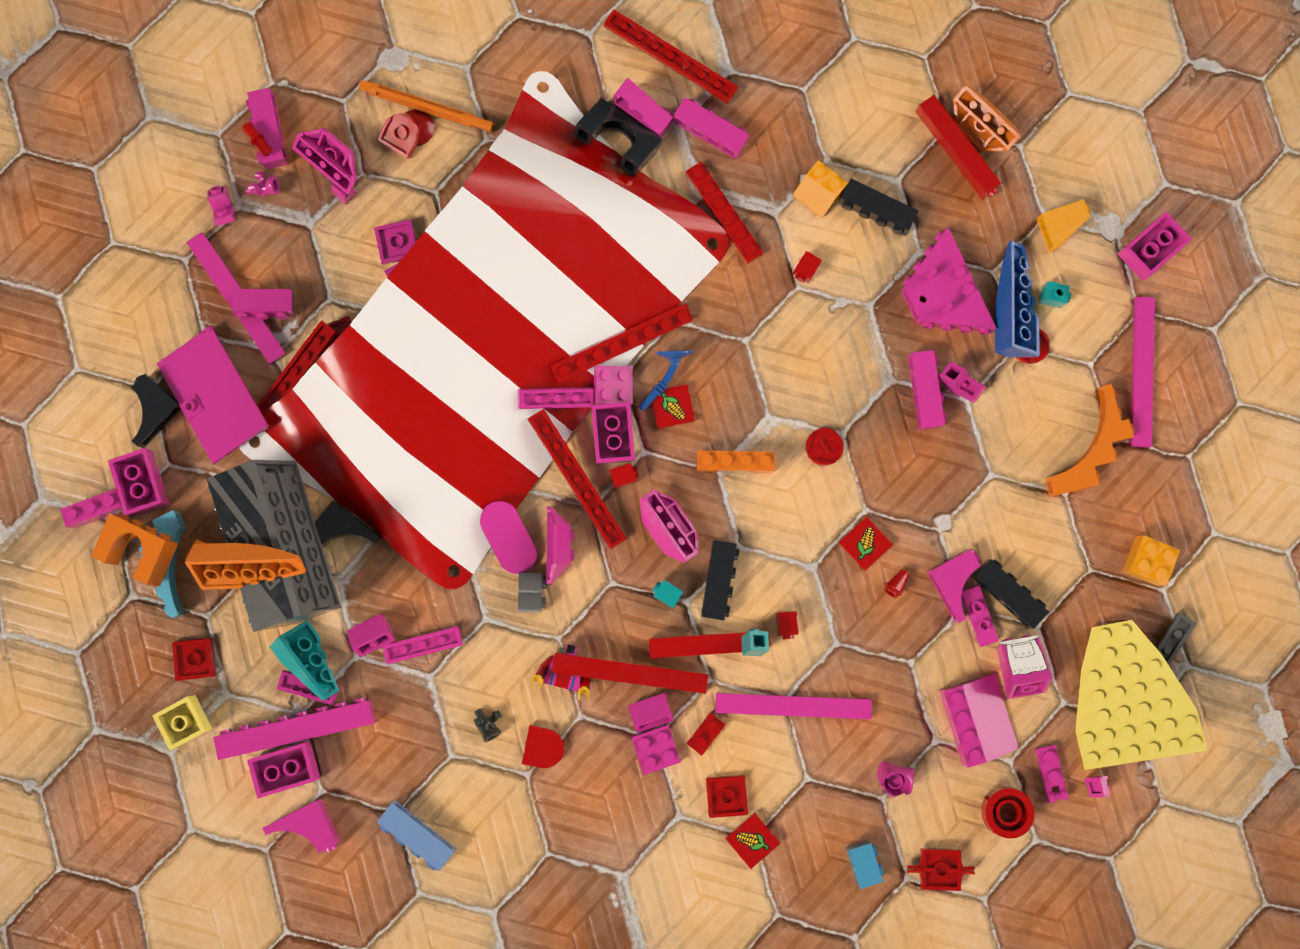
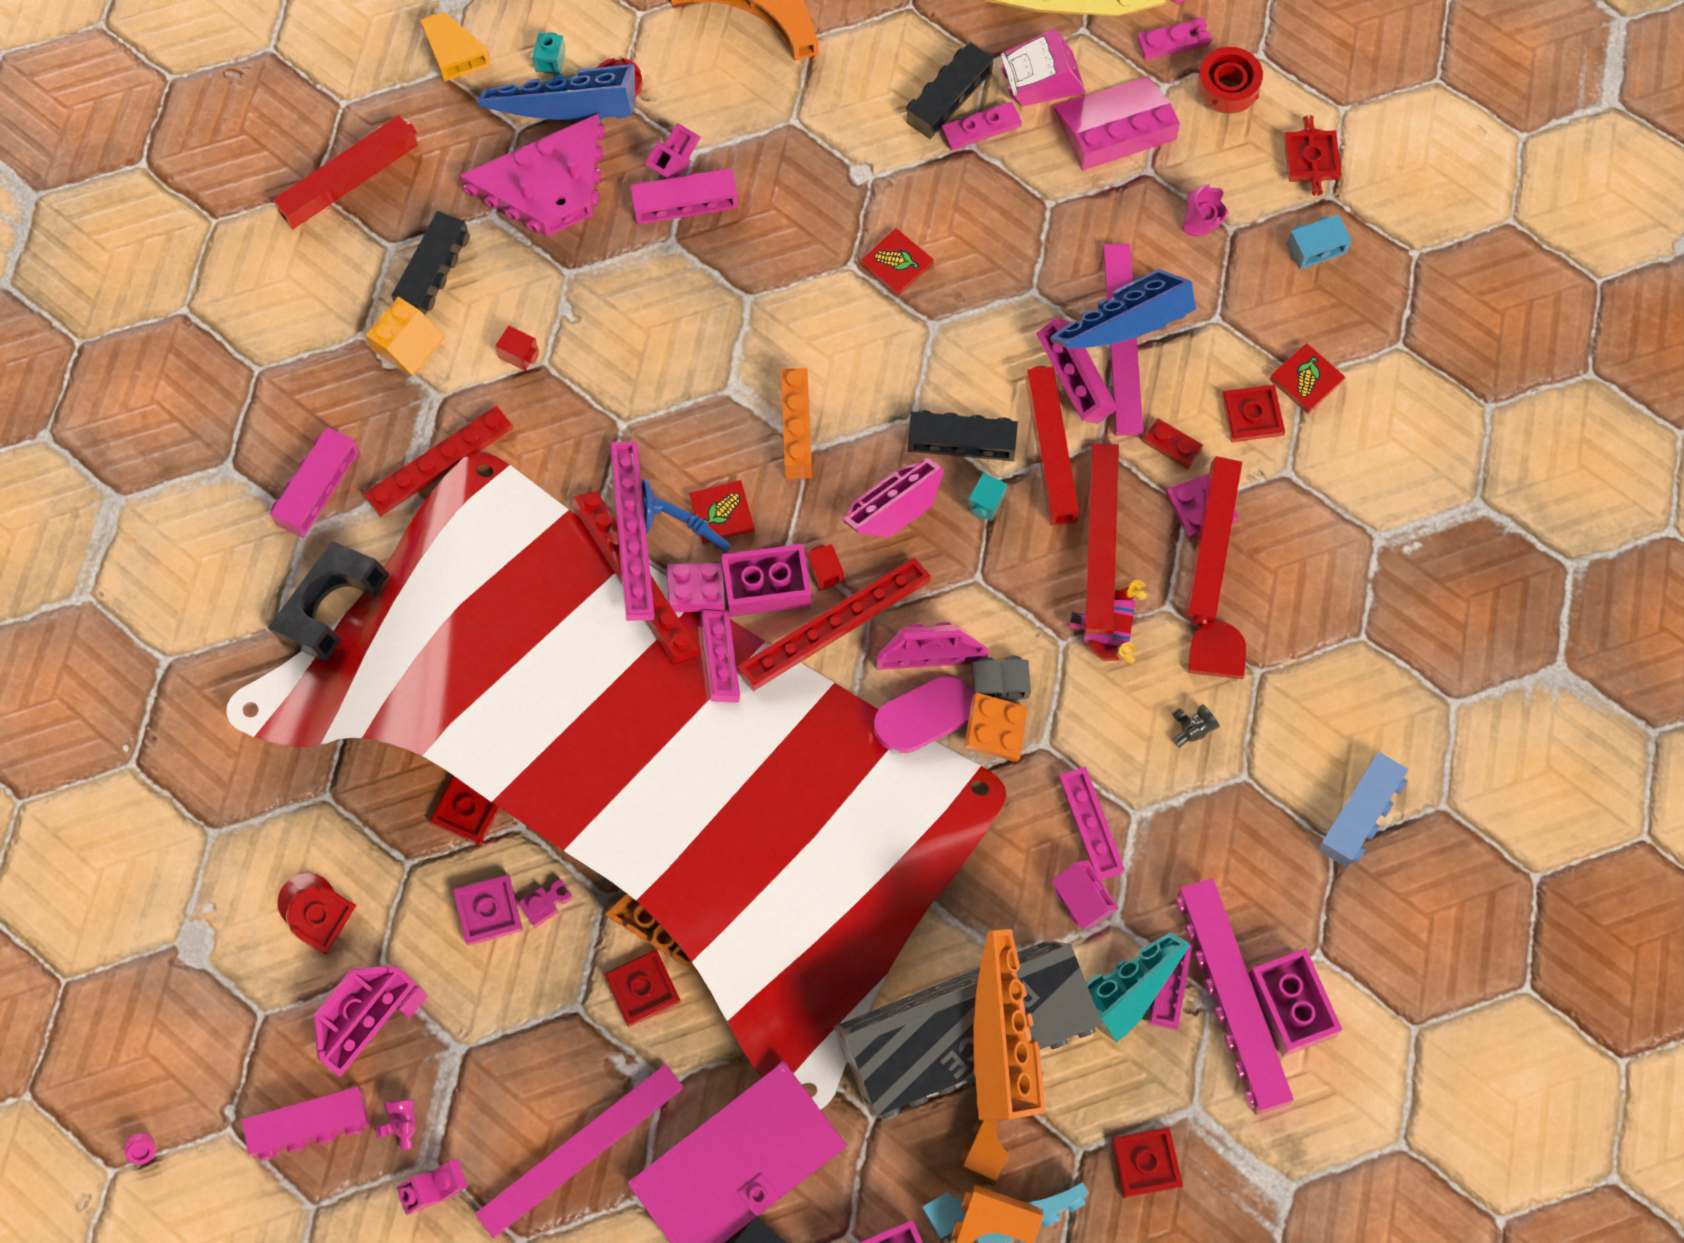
camera: 90 degrees left, 15 degrees down
light yellow brick [152,695,213,751] -> none
dark pink brick [232,289,293,320] -> none
red axle [242,122,273,156] -> none
red plate [257,320,338,413] -> none
dark pink arch [262,798,341,853] -> none
black arch [315,500,381,548] -> none
orange piece [358,80,495,133] -> none
red plate [603,9,738,104] -> none
dark pink wedge [614,77,673,138] -> none
dark pink brick [628,693,674,733] -> none
teal brick [742,629,769,657] -> none
red brick [776,611,799,640] -> none
red tile [805,428,844,466] -> none
red cone [884,569,910,599] -> none
dark pink arch [927,549,981,623] -> none
orange wedge [953,85,1022,151] -> none
none -> dark pink tile [124,1133,155,1165]
none -> dark pink tile [610,442,654,621]
none -> orange plate [964,693,1028,762]
none -> dark pink brick [1036,318,1118,424]
none -> blue wedge [1050,269,1196,349]
none -> red brick [1184,456,1243,626]

